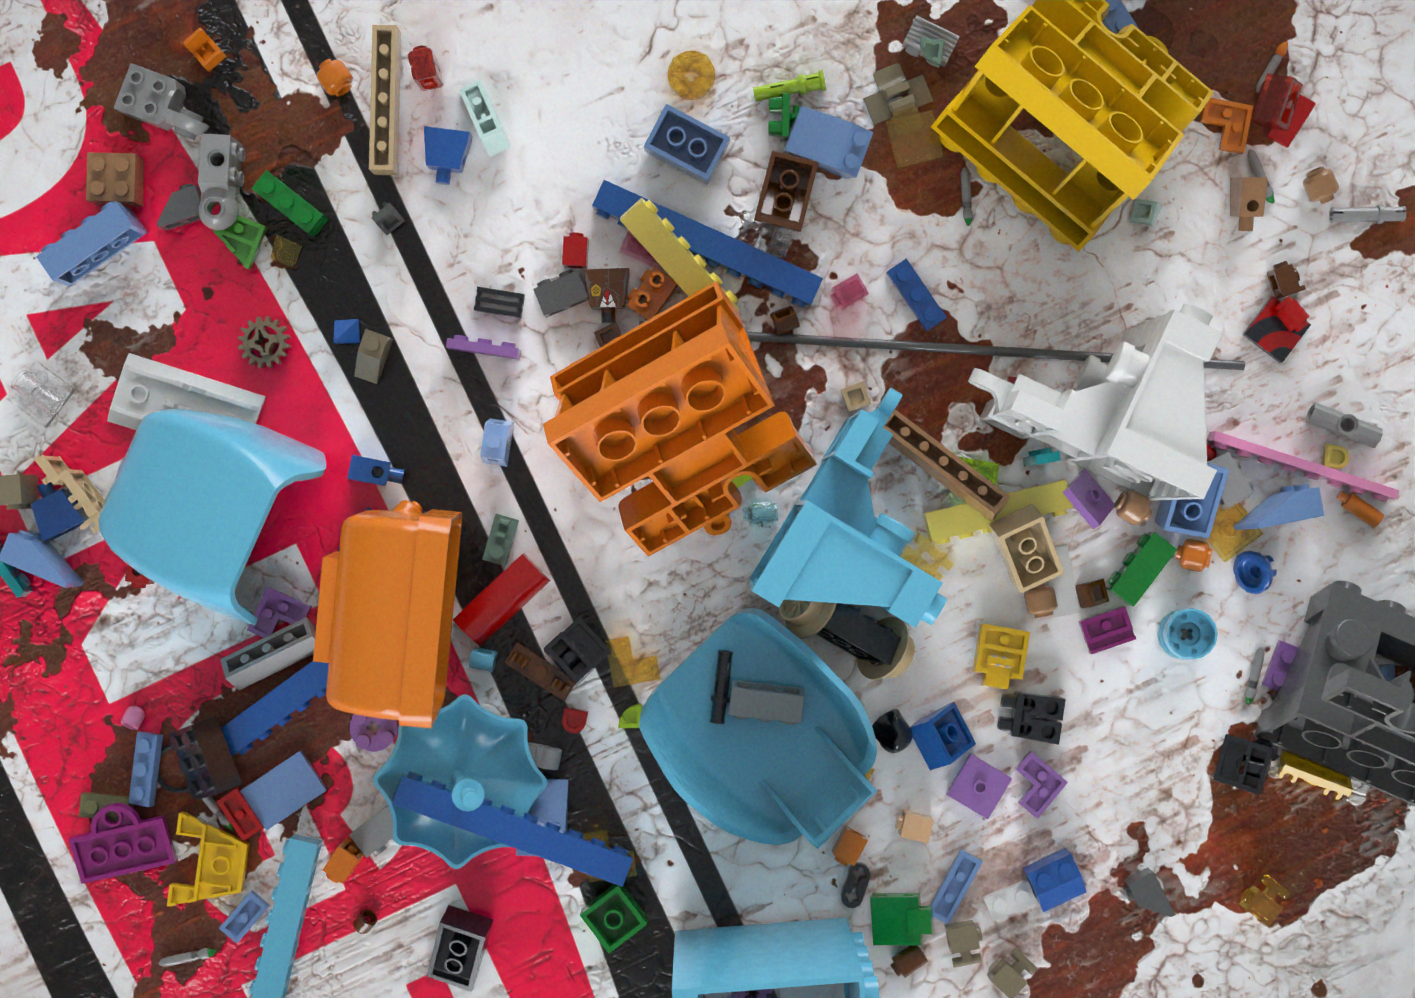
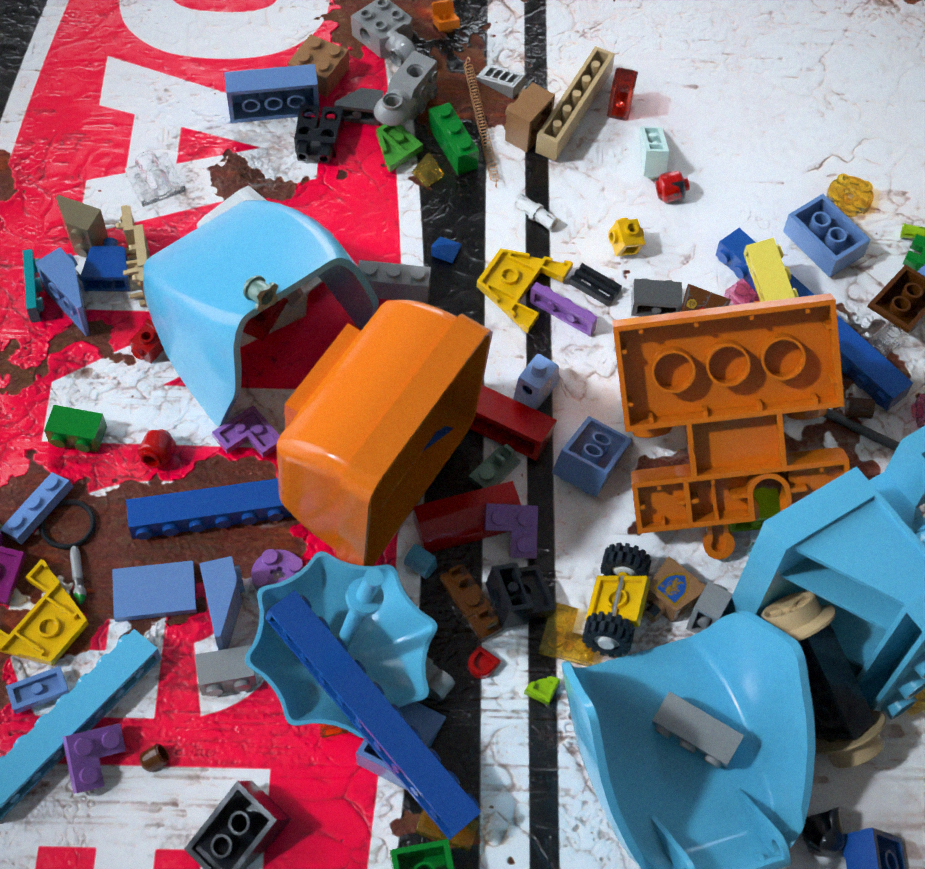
camera: 25 degrees right, 30 degrees down
bright pink piece [120,706,145,730] -> none
black brick [169,716,242,801] -> none
red plate [217,787,264,841] -> none
light grey brick [220,617,316,690] -> none
dark tan gear [238,316,292,368] -> none
orange head [317,59,353,97] -> none
orange brick [322,837,365,884] -> none
dark tan slope [354,329,393,384] -> none
dark grey tile [371,202,405,235] -> none
blue torso [424,126,473,185] -> none
red brick [562,232,589,269] -> none
black pin [710,650,734,724] -> none
none -> green brick [44,405,107,452]
none -> medium lavender plate [62,723,126,794]
none -> red head [138,429,176,468]
none -> medium blue slope [199,556,245,650]
none -> sand green brick [243,275,278,312]
none -> black hips [294,104,344,164]
none -> light grey brick [358,260,431,303]
none -> light nougat piece [464,57,500,188]
none -> red brick [470,385,557,461]
none -> light grey slope [476,64,525,99]
none -> yellow wing [476,248,573,333]
none -> medium lavender plate [484,503,538,559]
none -> medium nougat brick [504,82,555,153]
none -> white pin [514,194,559,231]
none -> medium blue slope [551,416,633,497]
none -> plate [582,542,652,657]
none -> yellow brick [608,217,646,256]
none -> medium nougat torso [643,556,706,622]
none -> red head [655,171,690,203]
none -> light grey brick [686,581,733,634]

